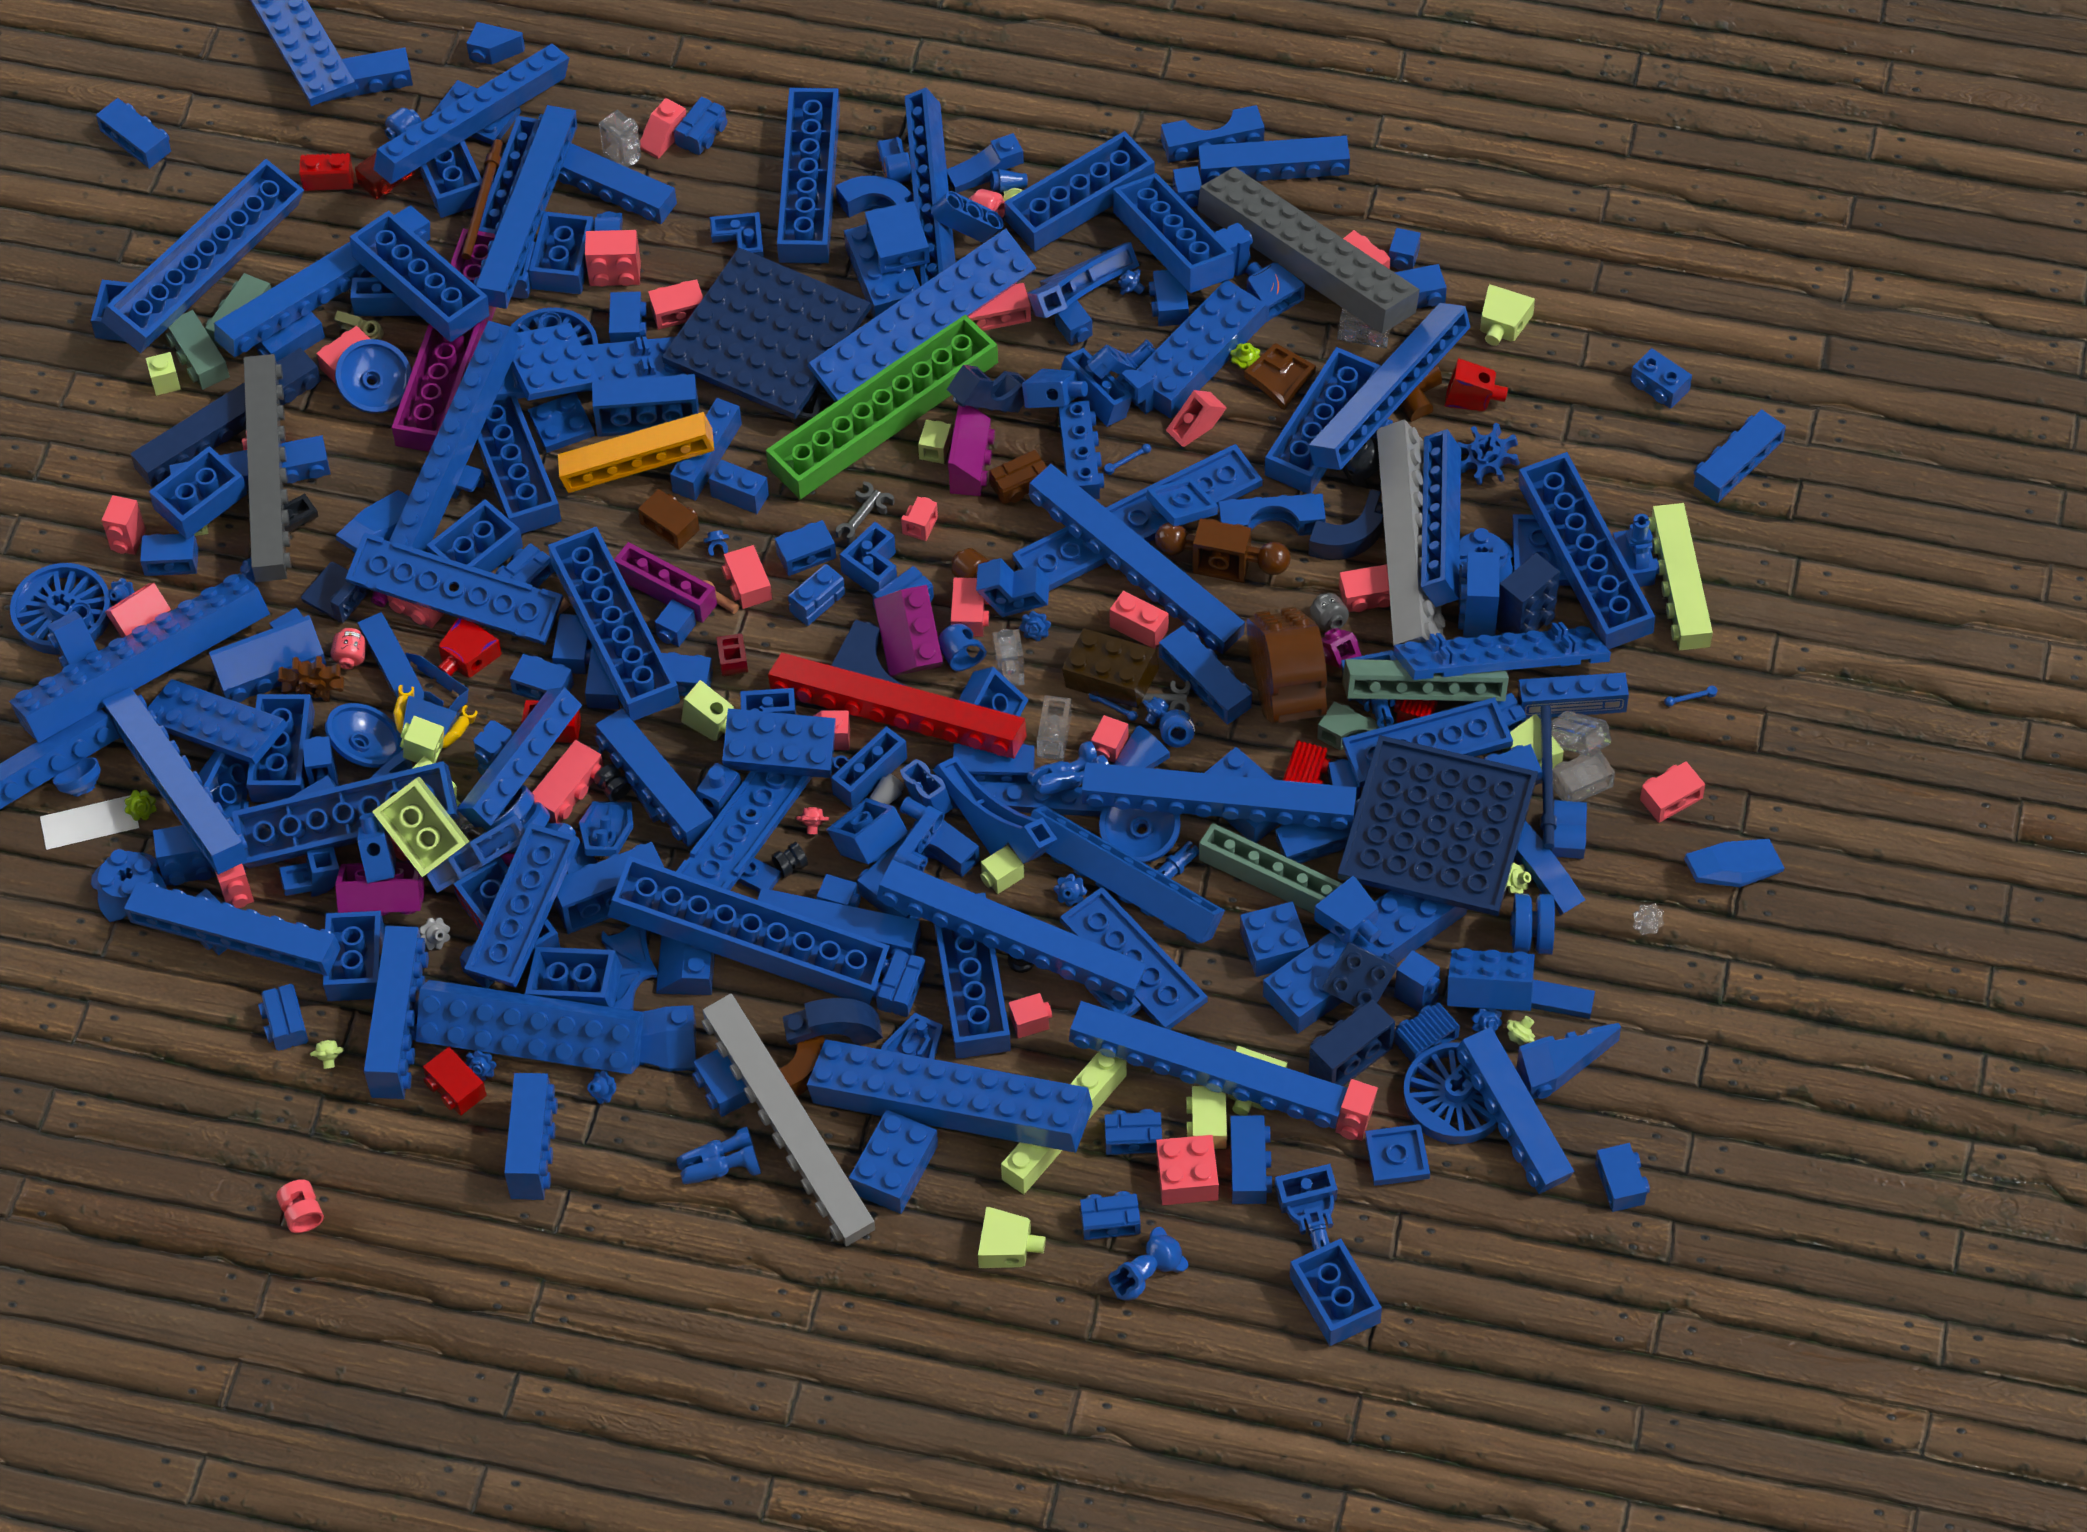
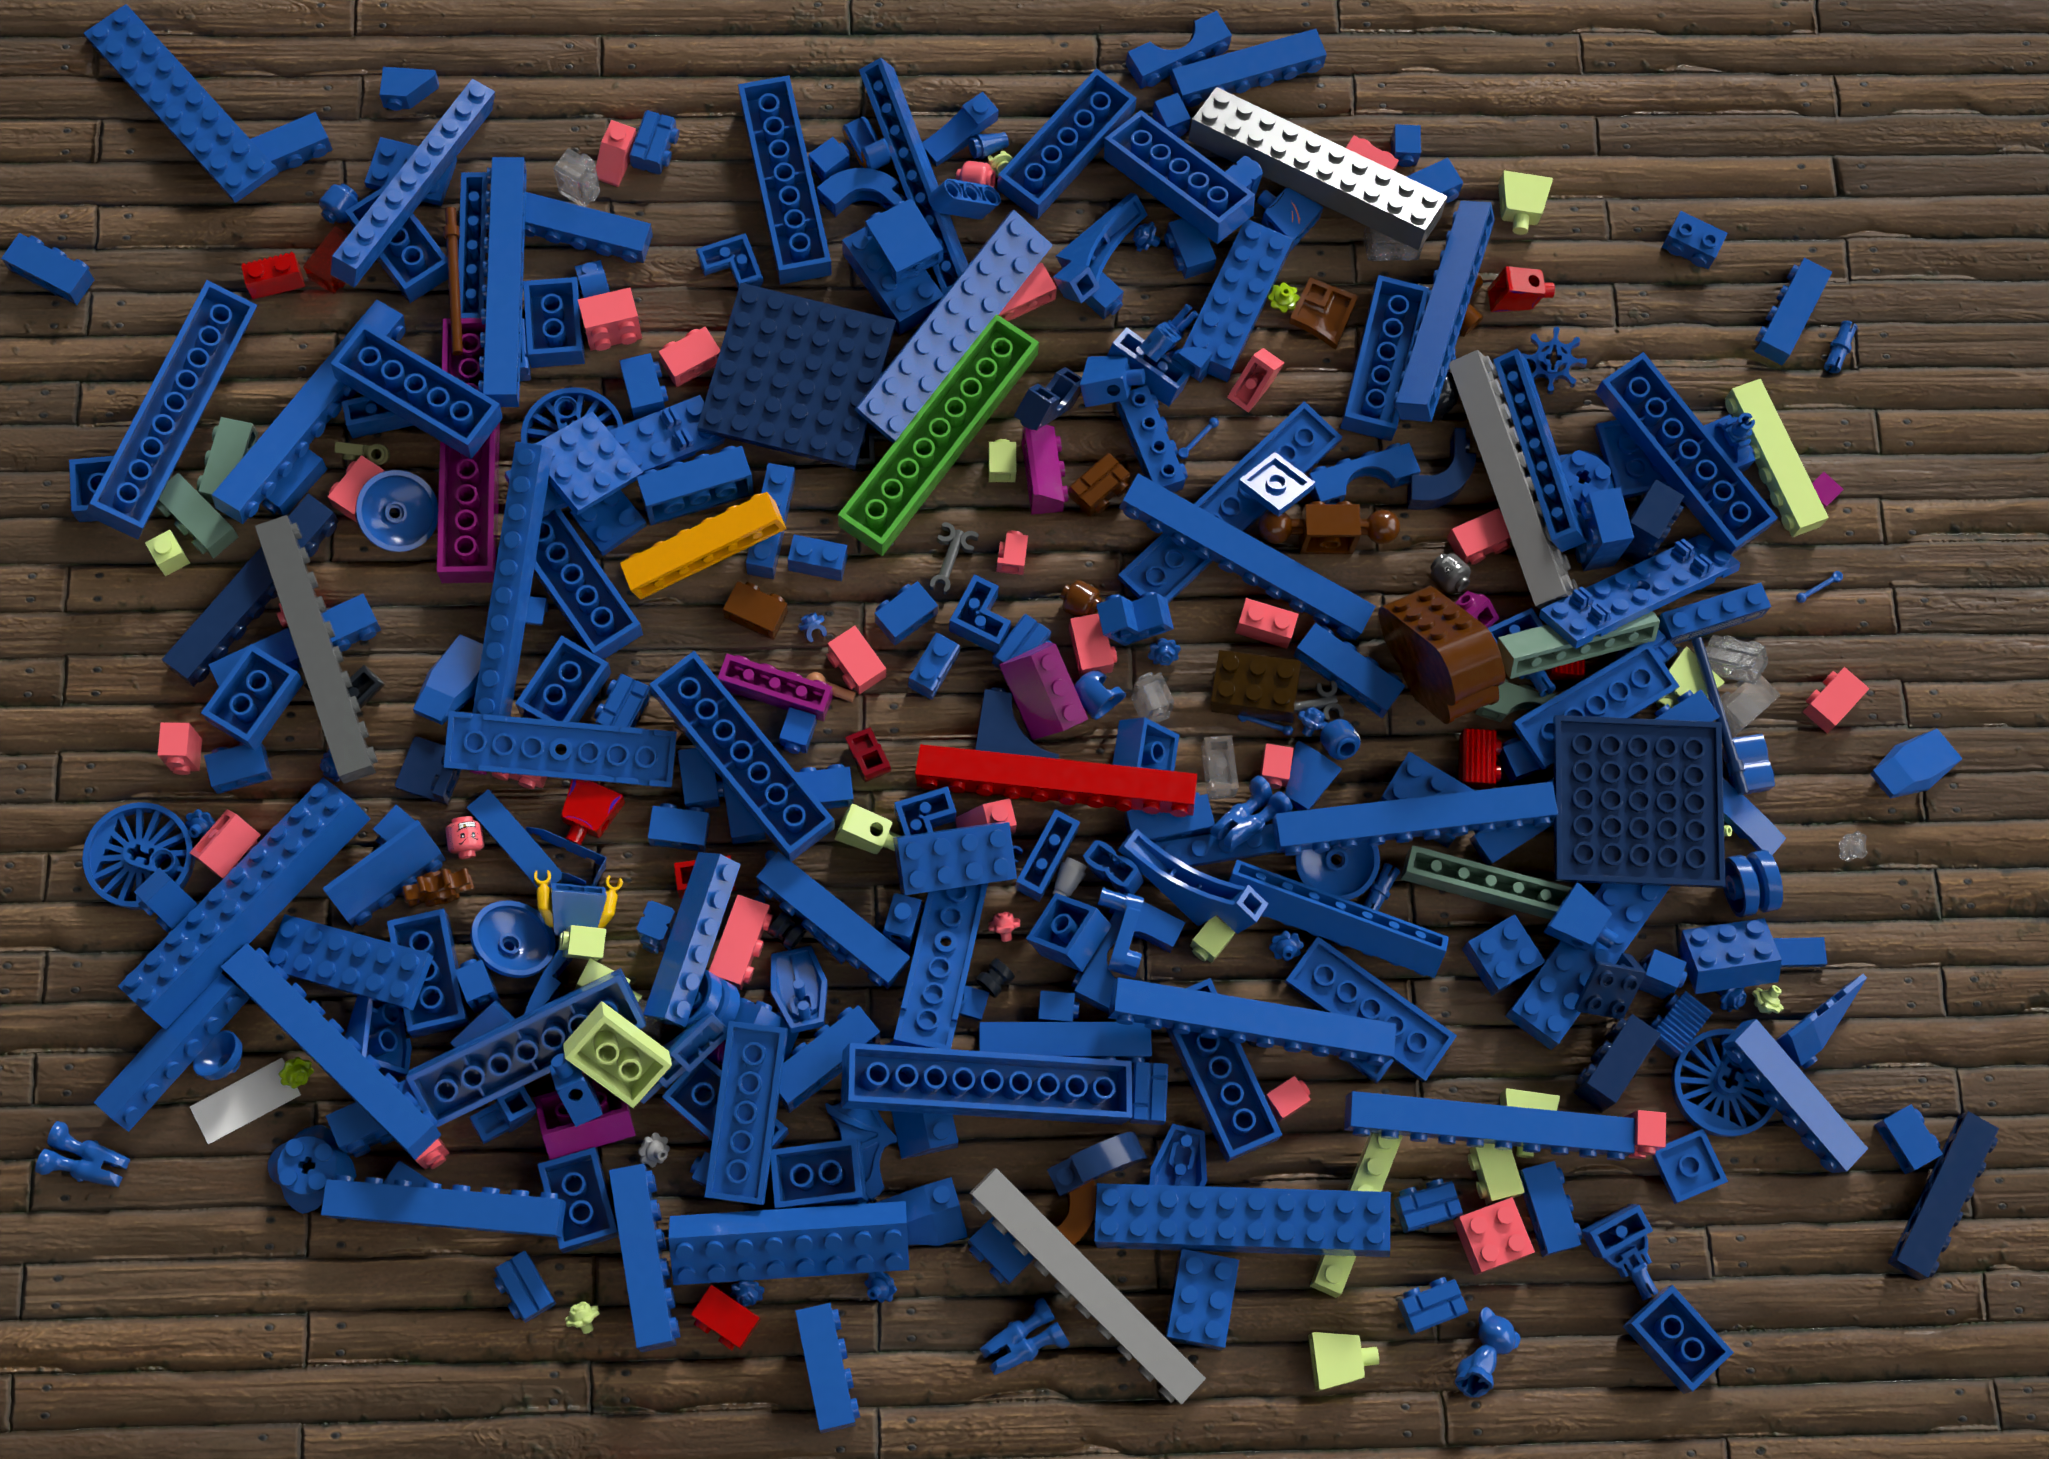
camera: 25 degrees left, 15 degrees up
none -> blue brick [808,137,850,182]
none -> magenta tile [1812,472,1844,509]
none -> blue pin [1824,321,1858,373]
none -> dark blue brick [1888,1111,1999,1281]

